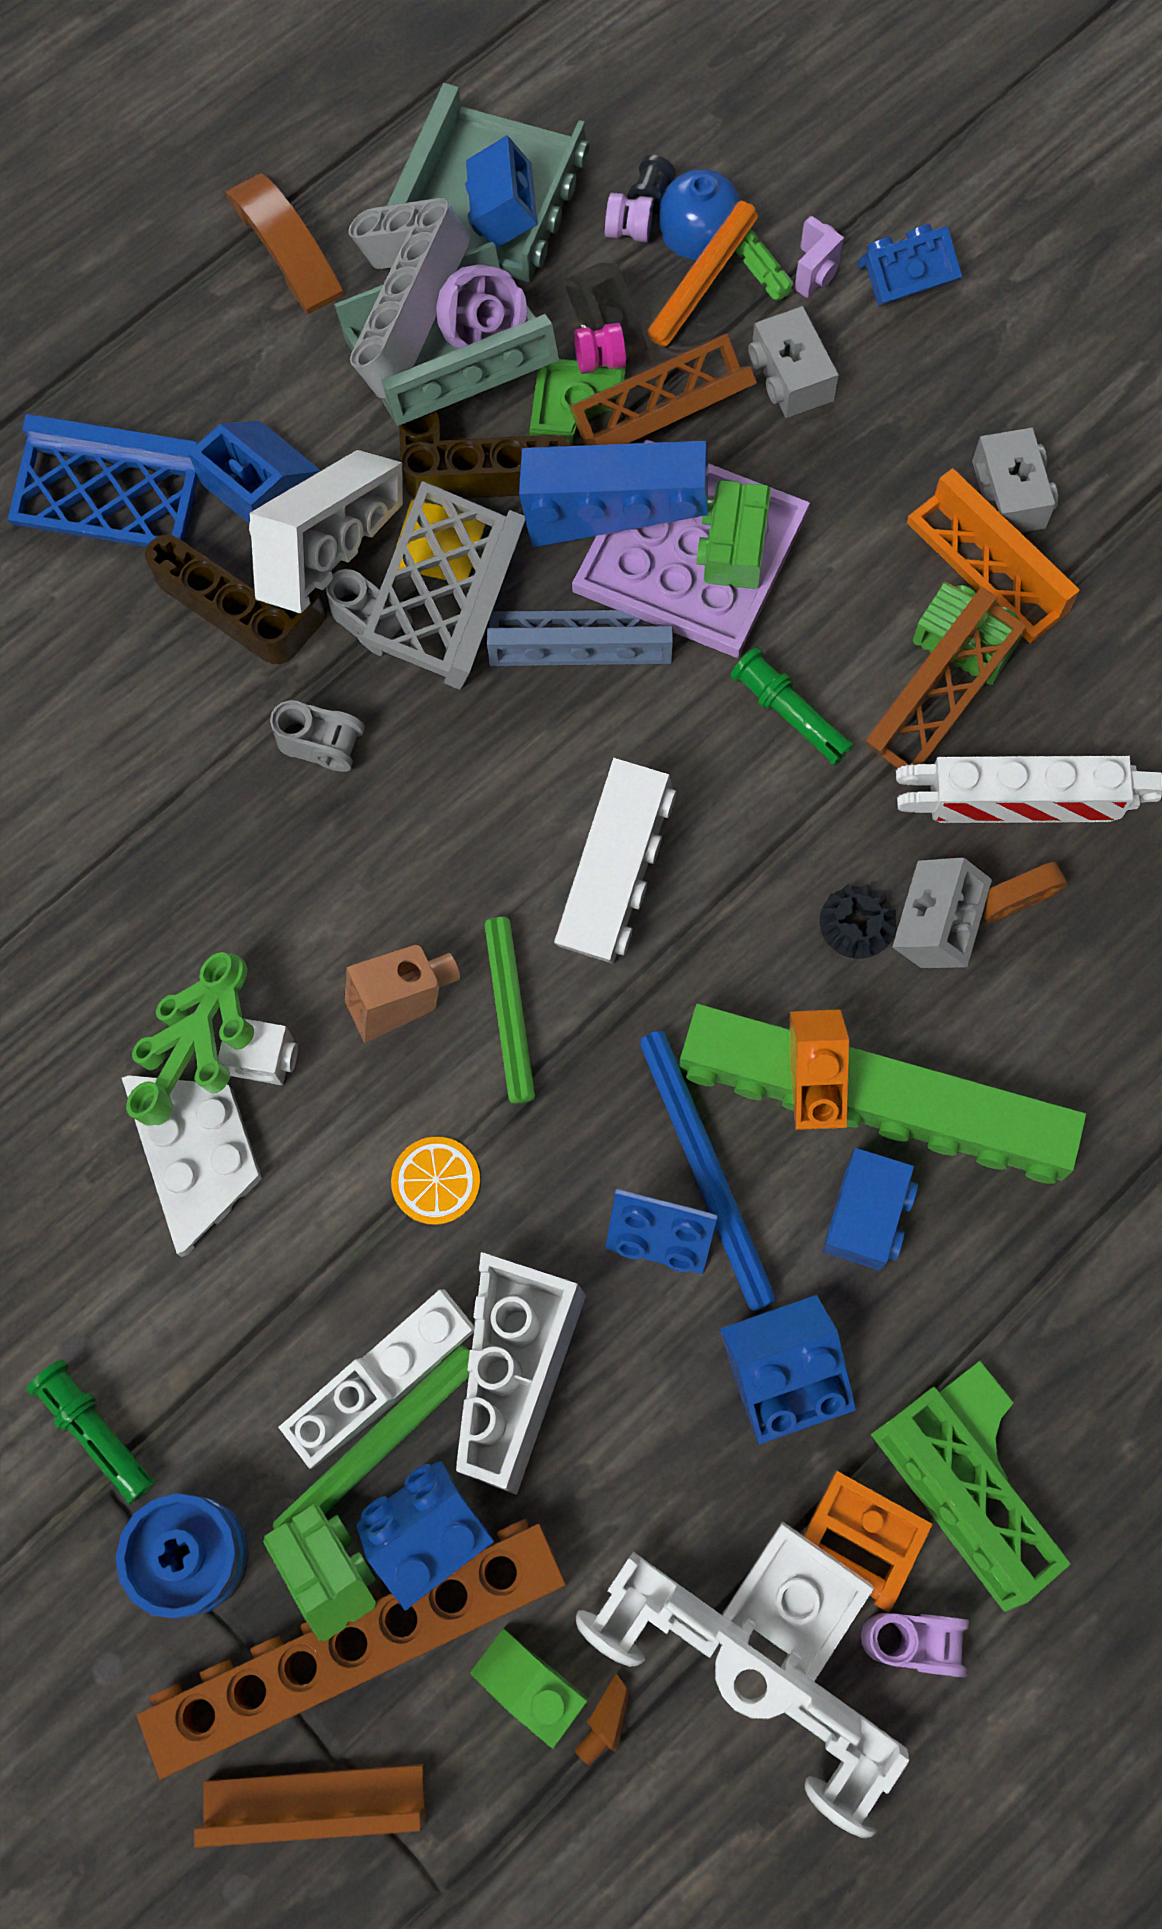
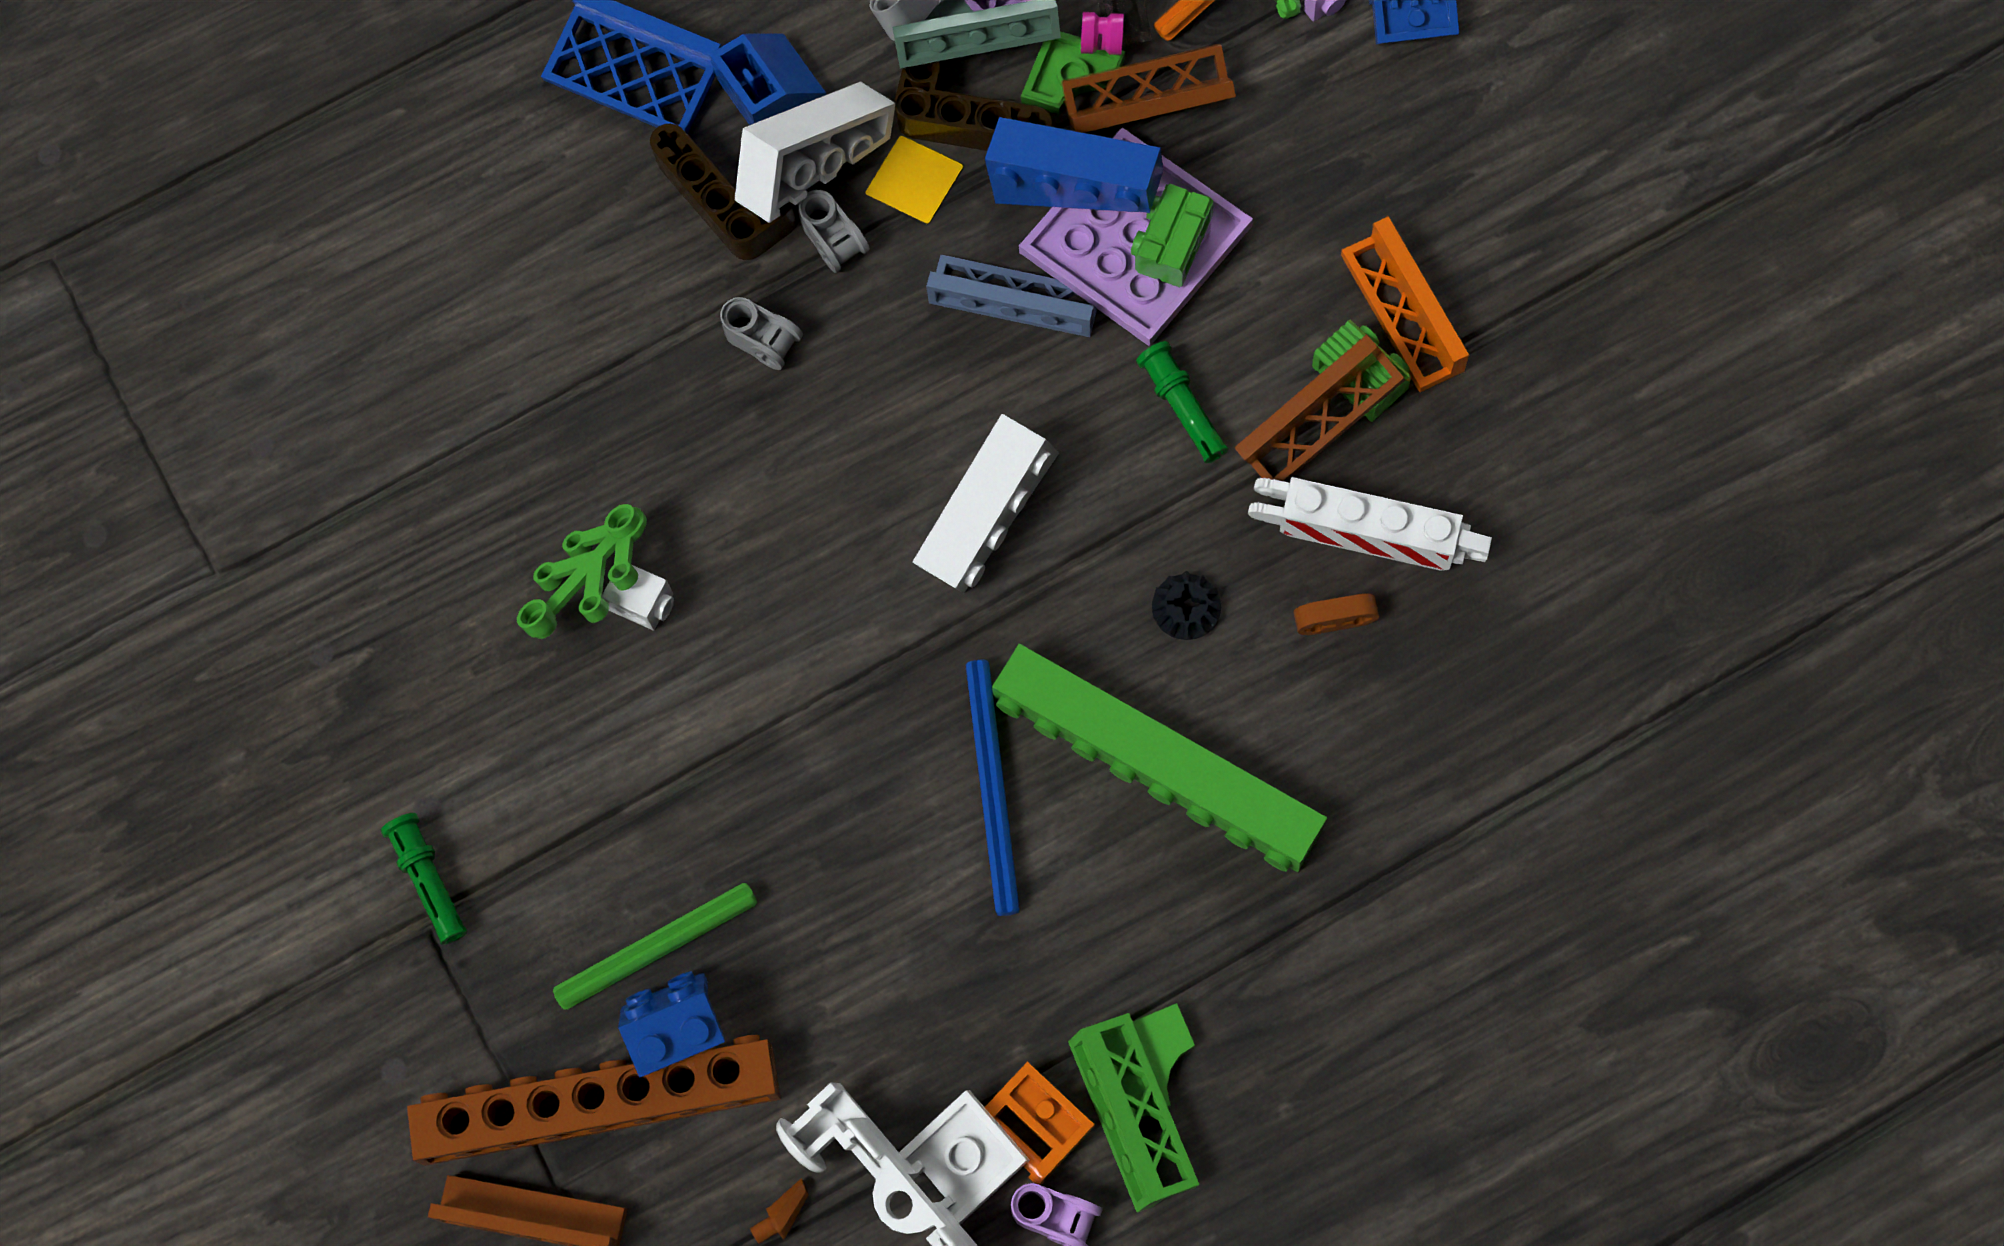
camera: 20 degrees right, 0 degrees up
blue wheel [116,1493,249,1618] -> none
white wing [122,1075,262,1257] -> none
bright green brick [263,1504,376,1641] -> none
white slope [279,1290,475,1469] -> none
nougat torso [345,945,460,1043] -> none
light grey fence [360,481,525,690] -> none
light orange sticker [391,1137,480,1224] -> none
white wedge [456,1252,586,1495] -> none
bright green slope [470,1628,588,1749] -> none
bright green axle [484,917,535,1103] -> none
blue hinge [605,1189,718,1274] -> none
blue slope [720,1295,856,1445] -> none
light grey brick [748,306,838,418] -> none
orange slope [790,1009,849,1130] -> none
blue brick [822,1148,918,1271] -> none
light grey brick [892,858,992,968] -> none
light grey brick [972,427,1058,533] -> none

